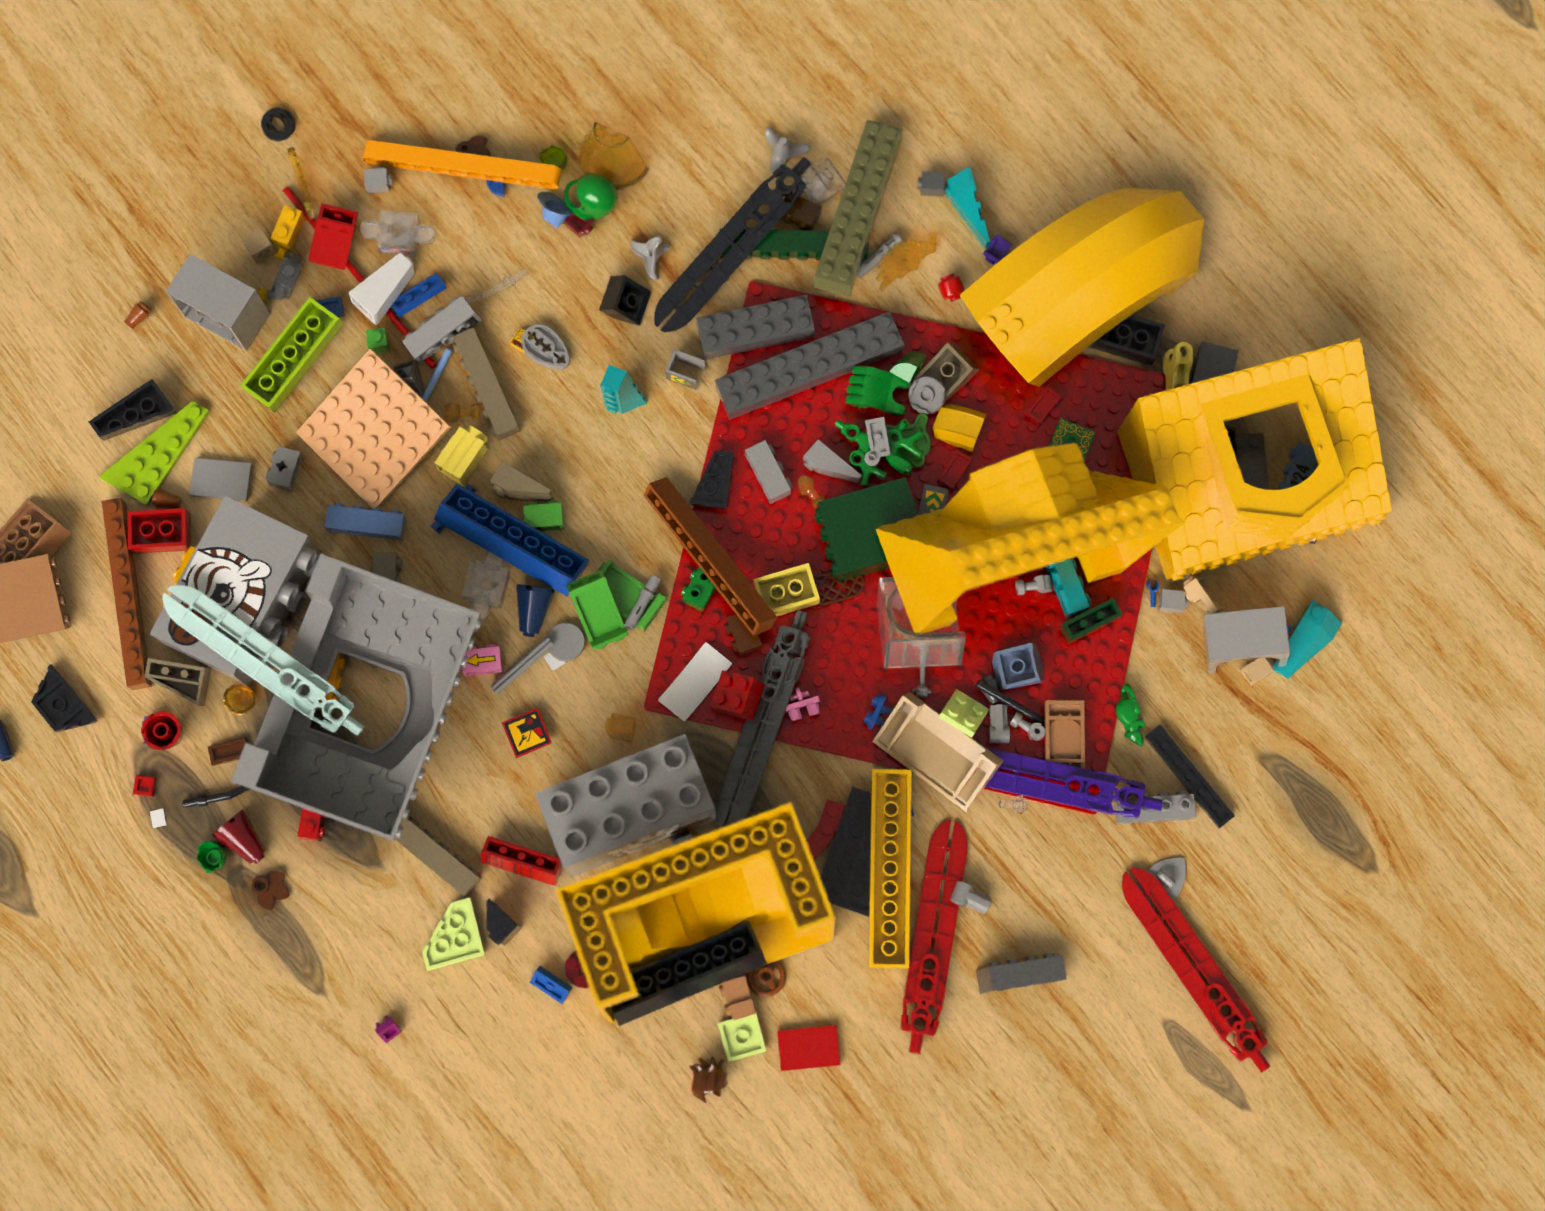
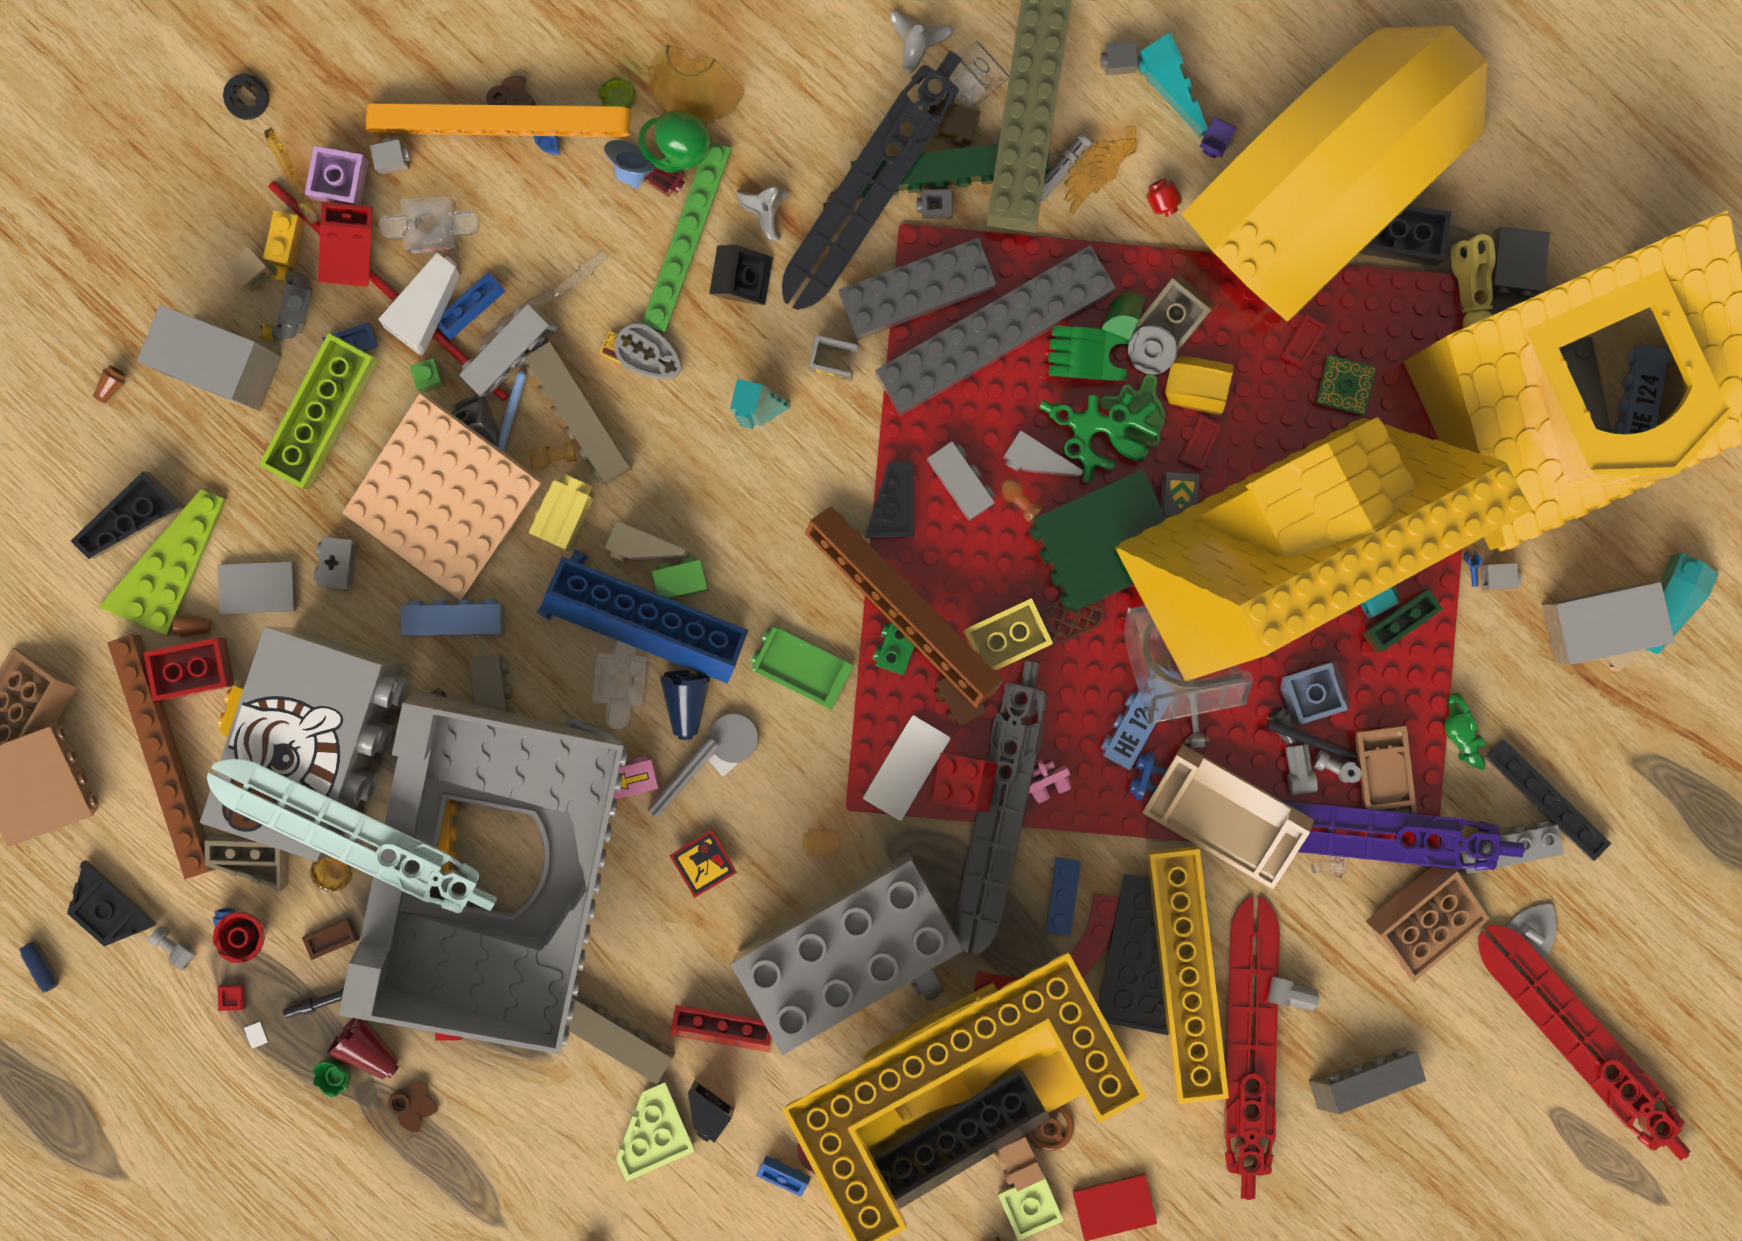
camera: 10 degrees left, 10 degrees up
bright green panel [566,570,629,650] -> none
light grey pin [624,575,661,630] -> none
light grey hinge [864,417,891,466] -> none
yellowish green plate [939,689,989,738] -> none
tan plate [1183,576,1226,614] -> none
none -> light grey leg [148,926,196,970]
none -> lavender brick [305,146,369,205]
none -> bright green plate [642,141,732,334]
none -> dark grey brick [917,189,952,219]
none -> blue plate [1046,858,1081,936]
none -> medium blue brick [1100,668,1178,770]
none -> medium nougat slope [1365,866,1490,982]

